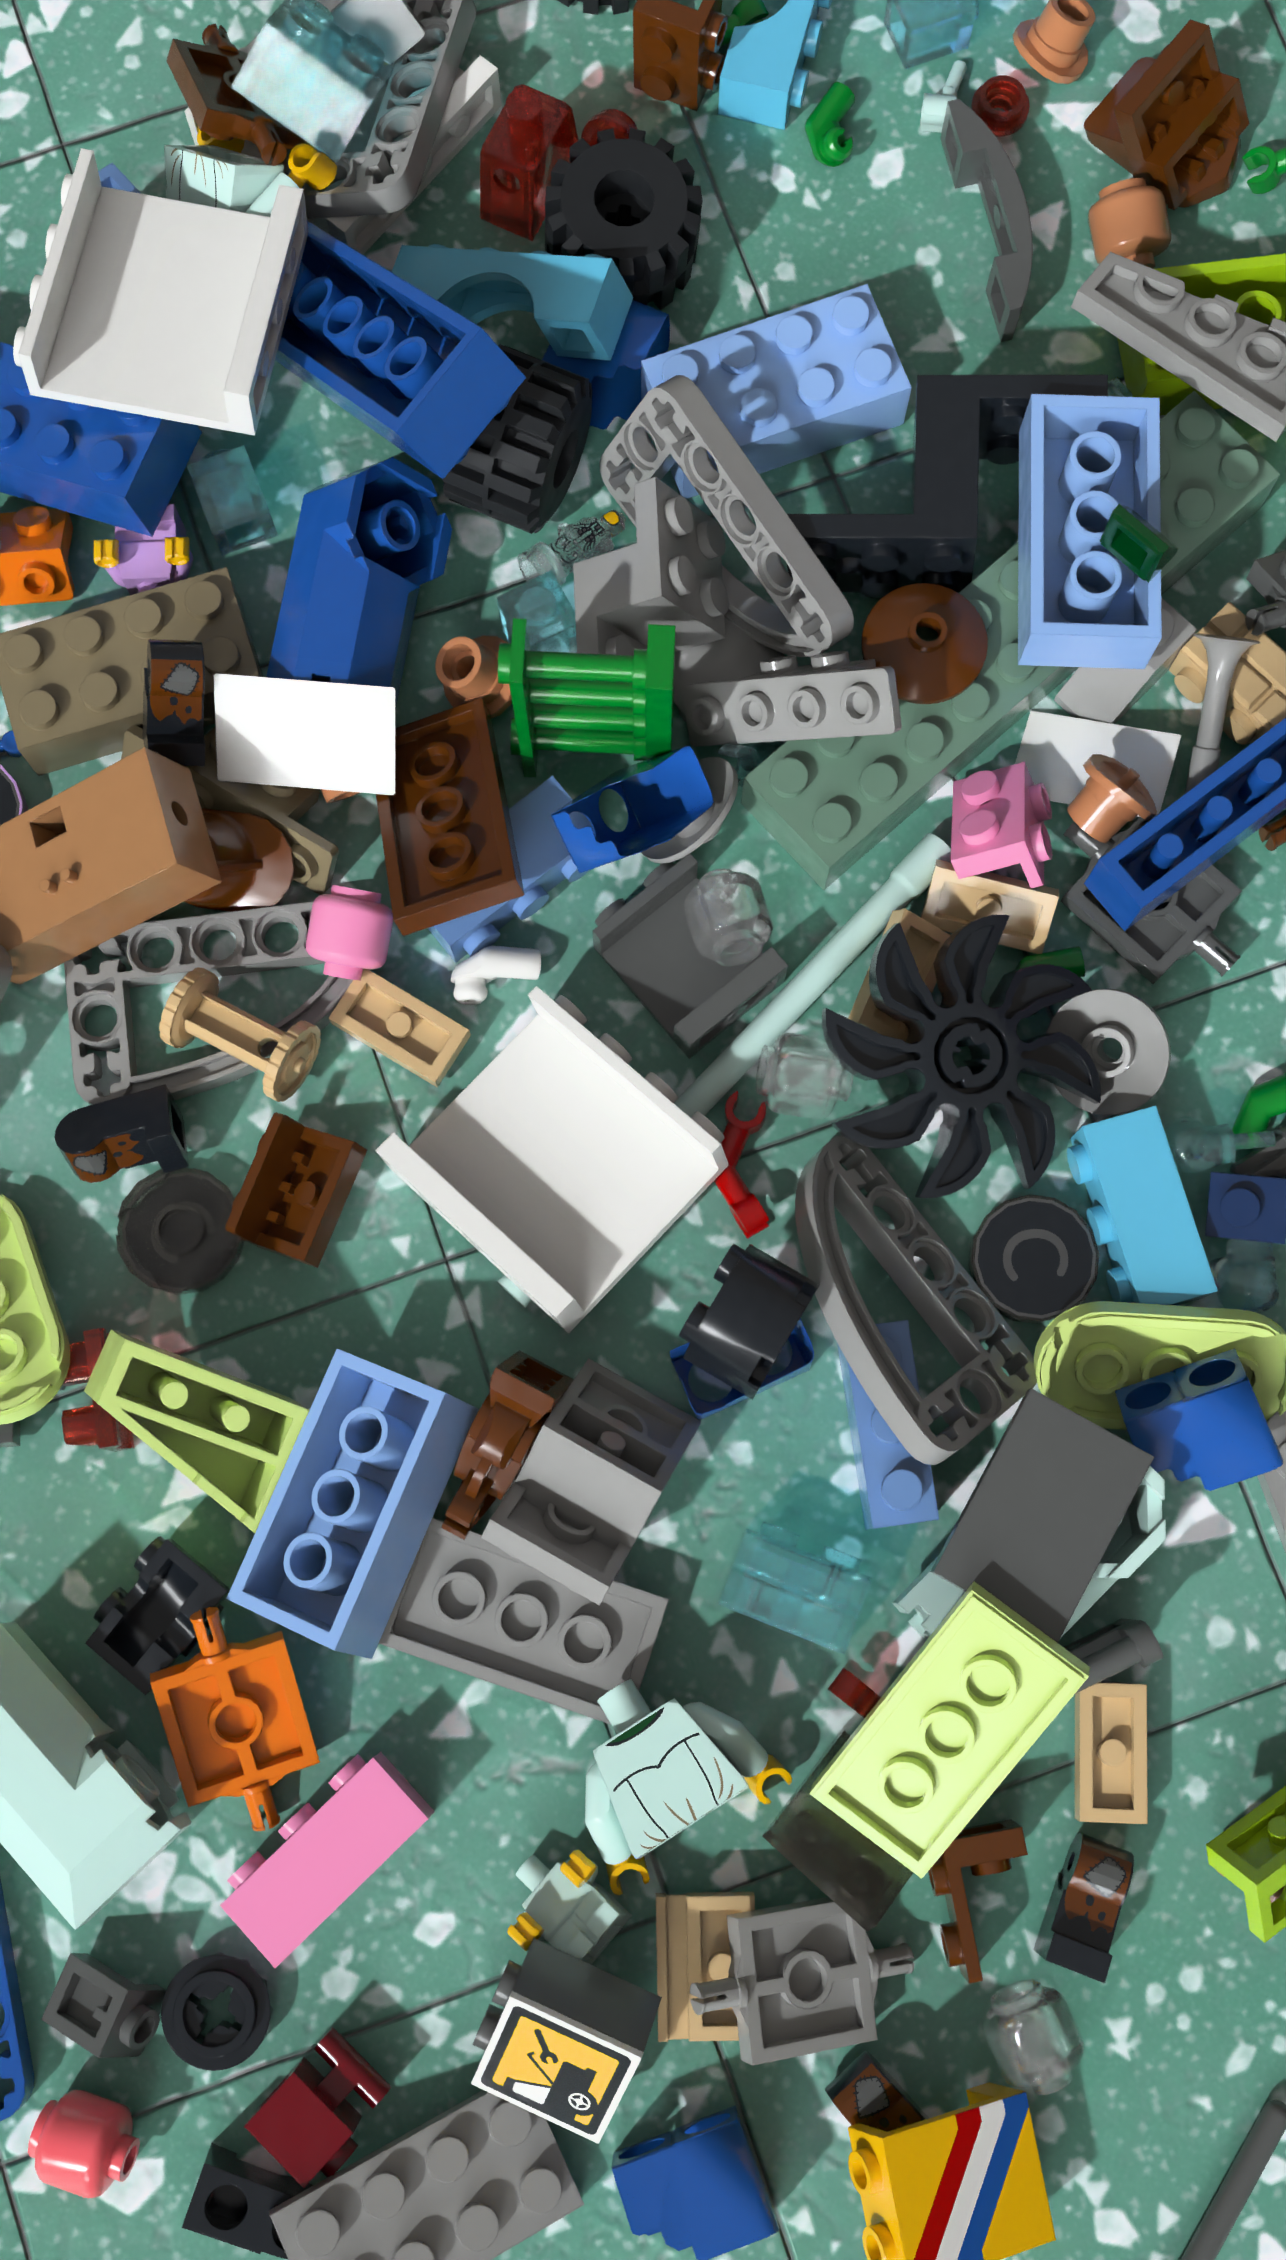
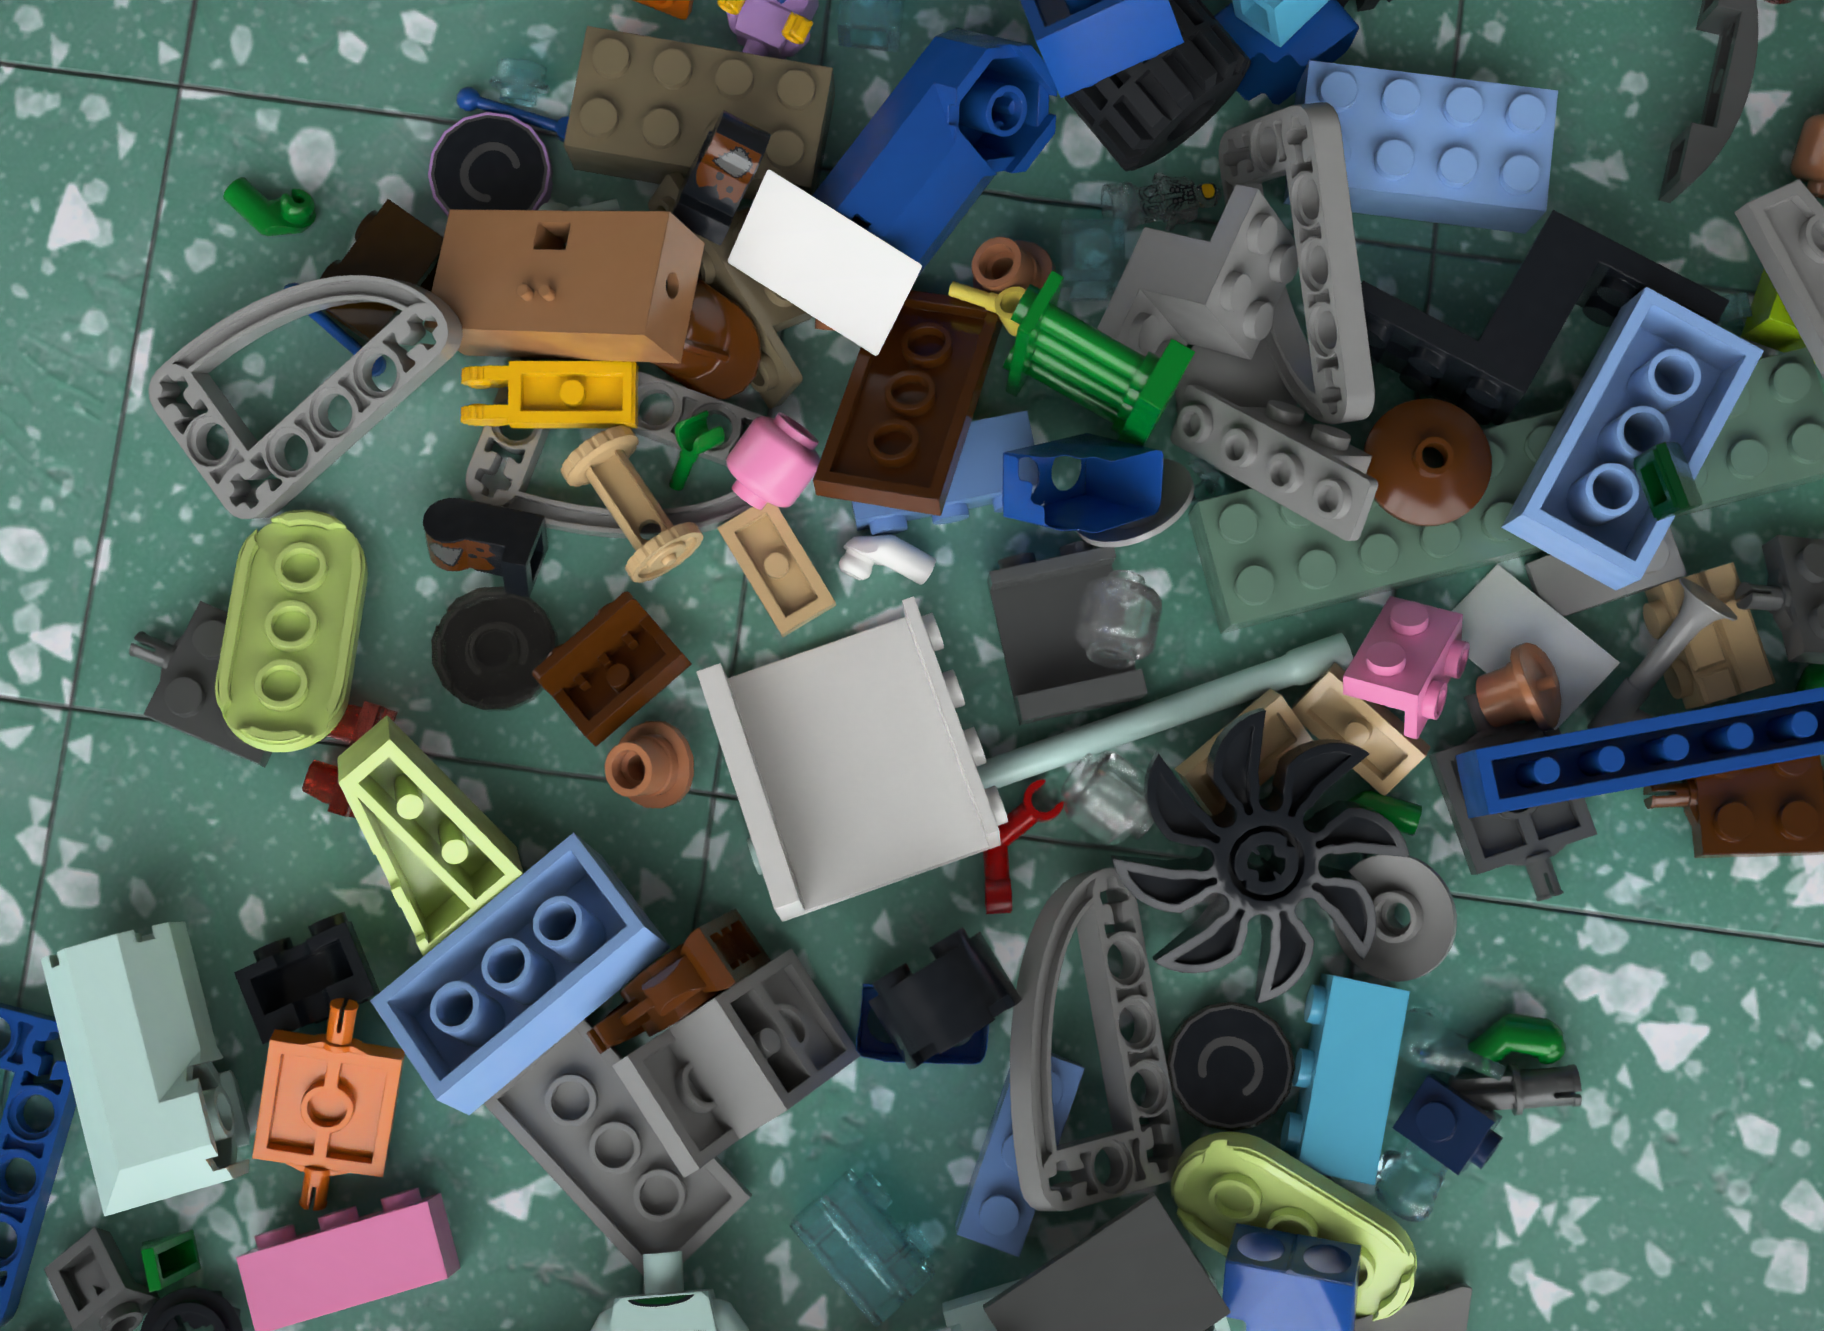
camera: 25 degrees right, 5 degrees up
none -> green piece [141,1229,201,1292]
none -> yellow hinge [461,361,638,428]
none -> nougat piece [605,721,694,809]
none -> green hand [669,410,725,491]
none -> light yellow hand [948,281,1026,337]

